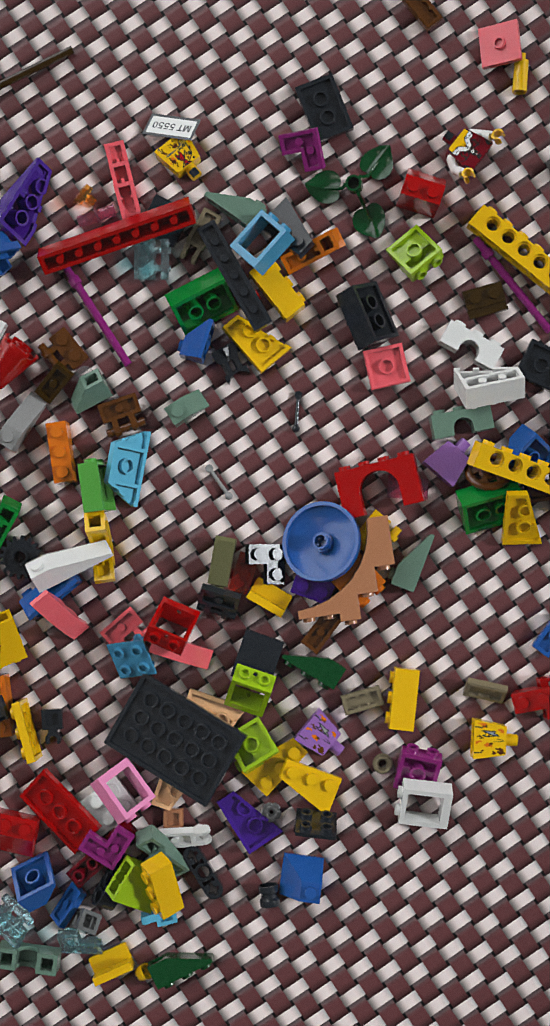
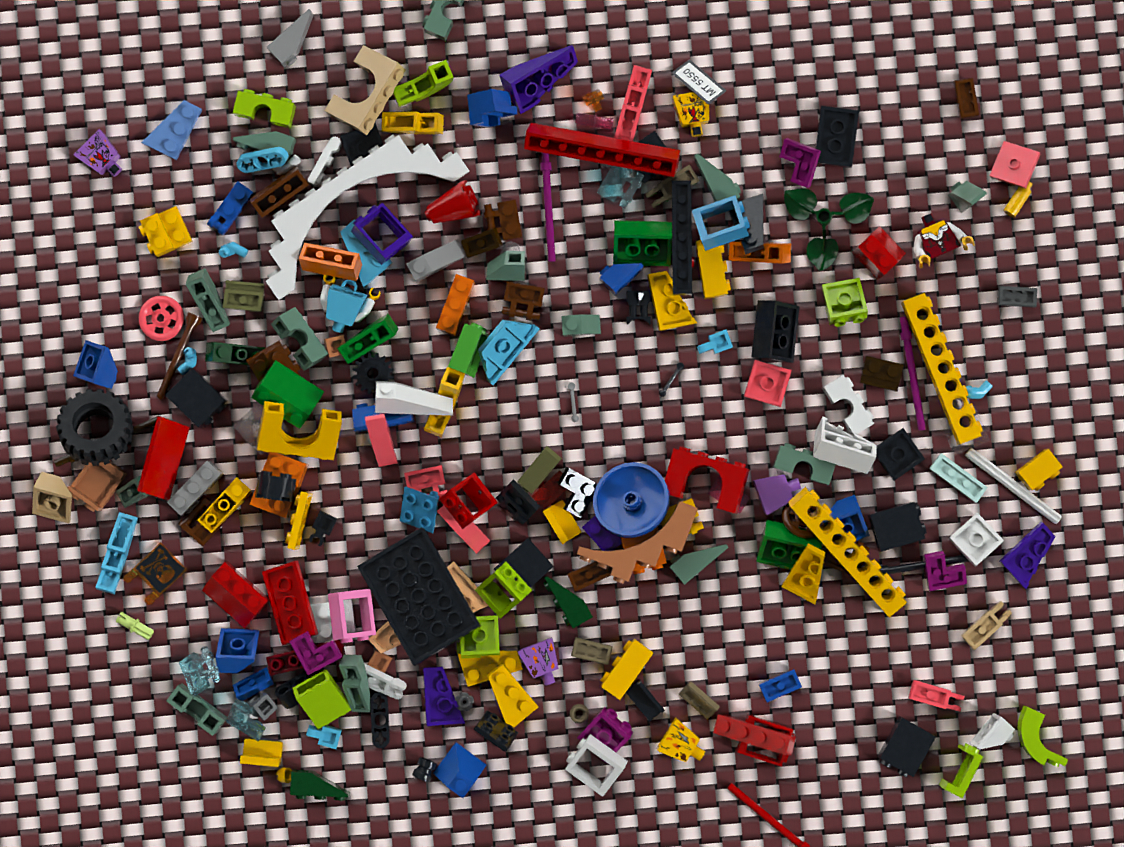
camera: 25 degrees right, 0 degrees up
yellow brick [140,851,184,920] -> none
none -> black panel [626,679,665,722]
none -> medium azure plate [697,329,733,354]
none -> sand green slope [948,181,987,213]

